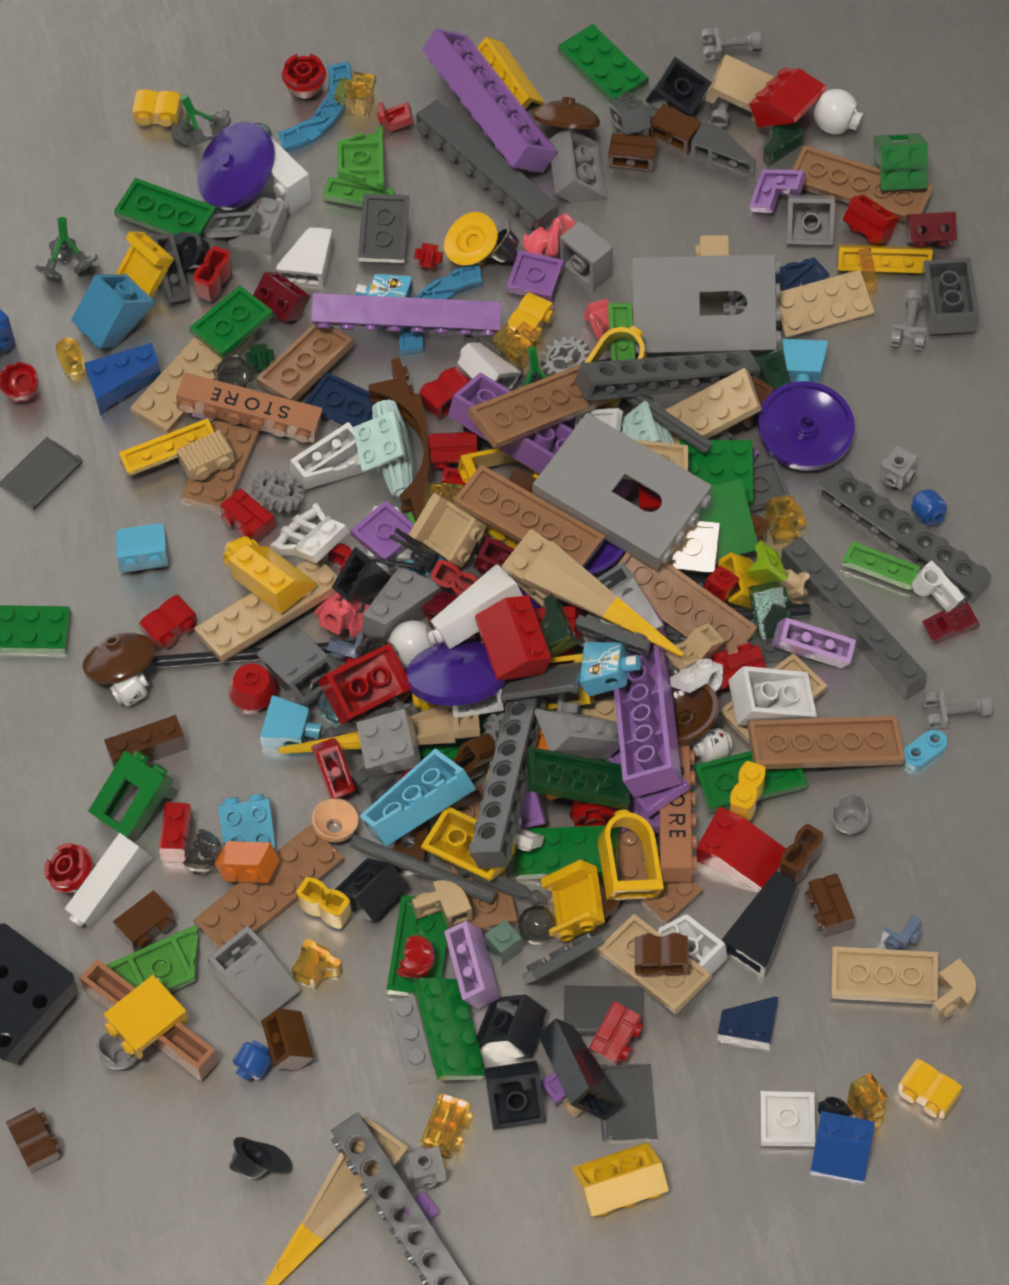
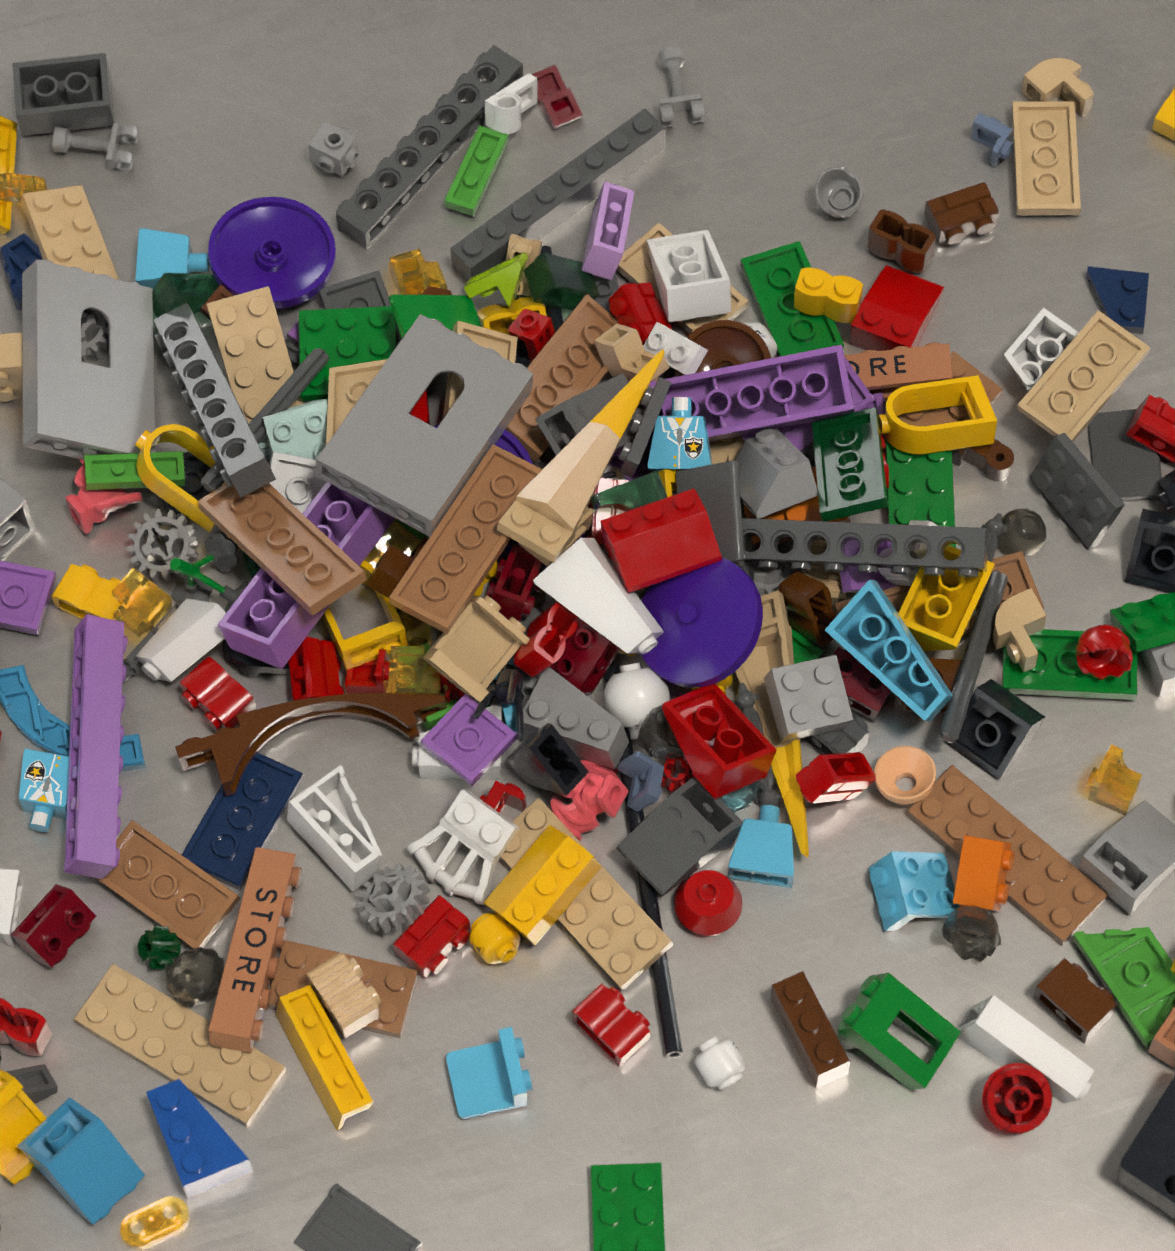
camera: 95 degrees left, 5 degrees up
reddish brown dish [82,632,155,683] -> none
red brick [159,802,193,863] -> none
green plate [189,285,273,359] -> none
yellow brick [296,877,352,929] -> none
light aqua plate [353,400,414,499] -> none
lavender brick [444,920,500,1009] -> none
sand green brick [485,920,522,966] -> none
yellow panel [541,859,605,942] -> none
reddish brown brick [634,933,689,976] -> none
black slope [722,871,797,978] -> none
medium nougat plate [747,716,905,769] -> none
medium azure plate [903,730,947,771] -> none
blue head [911,490,947,525] -> none

